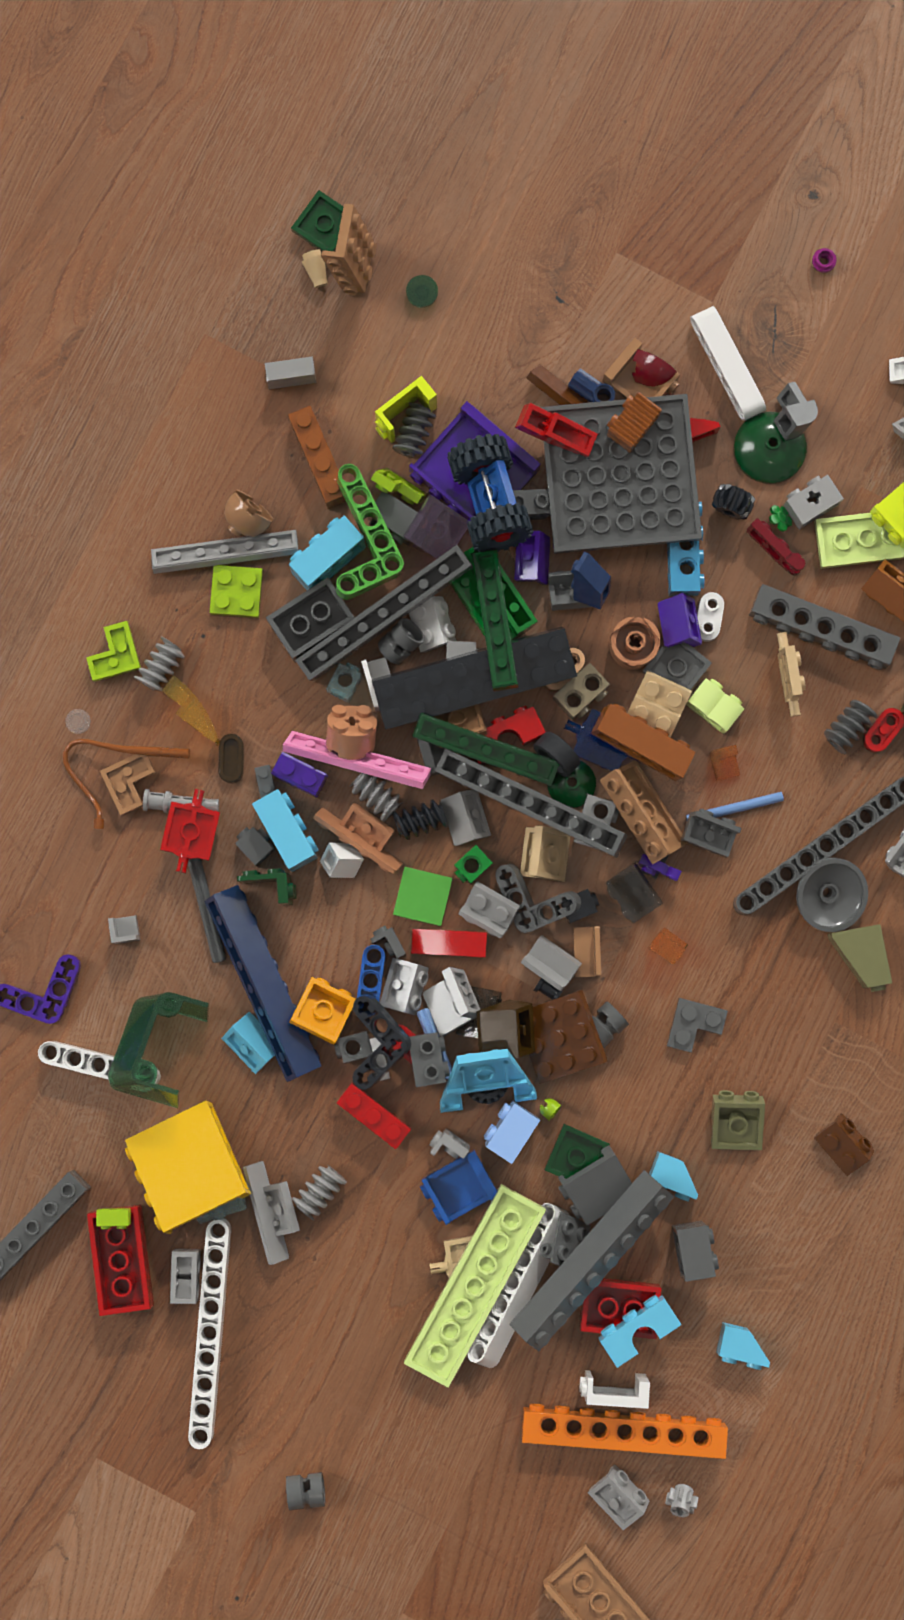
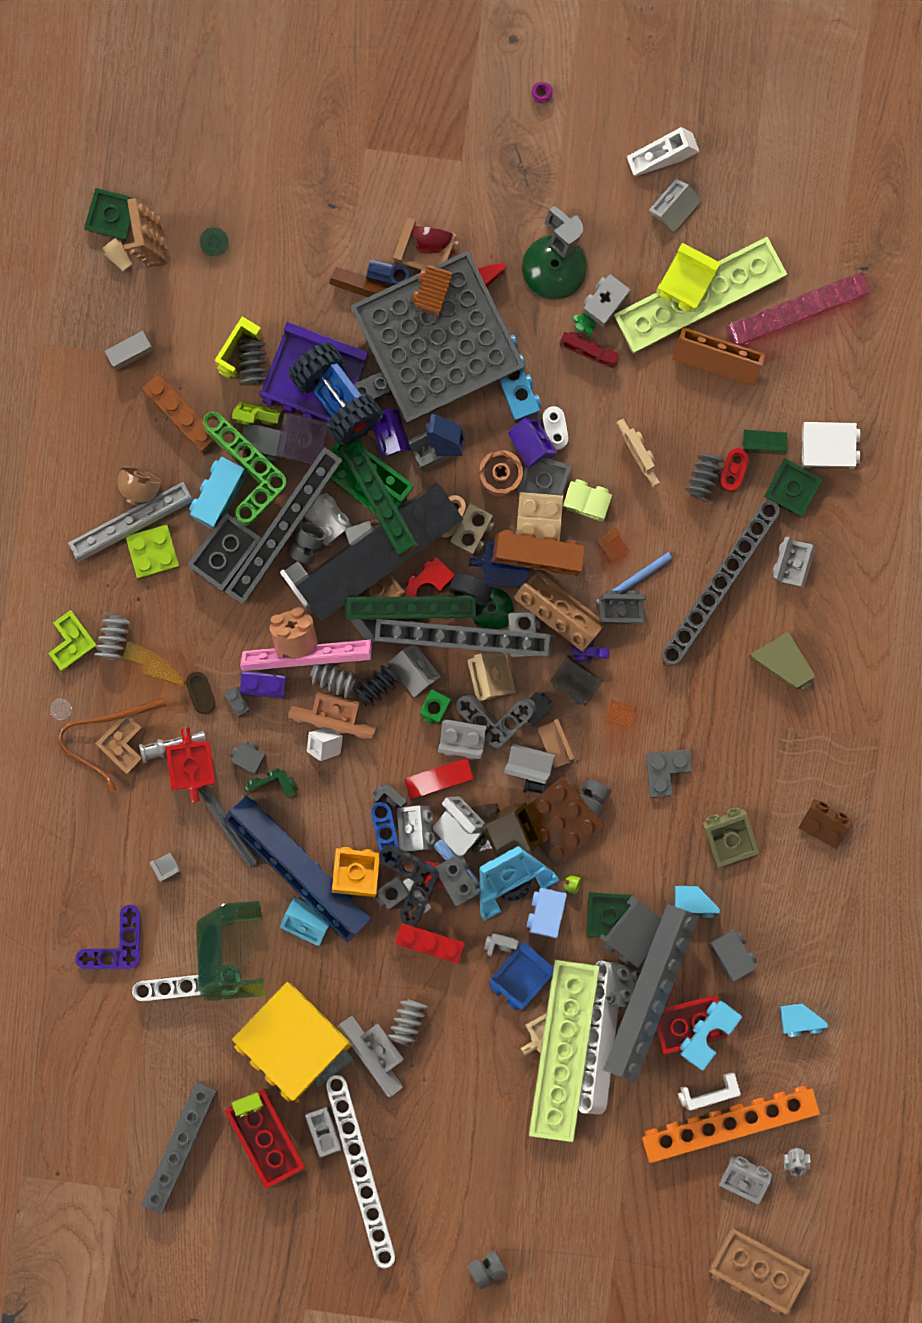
camera: 20 degrees left, 0 degrees up
medium azure brick [252,789,319,872] -> none
clear light blue brick [326,662,363,703] -> none
bright green tile [393,867,453,926] -> none
red slope [515,403,598,457] -> none
white beam [690,306,766,421] -> none
black gear [712,484,755,520] -> none
dark grey brick [749,584,900,670] -> none
dark grey dish [796,858,868,932] -> none

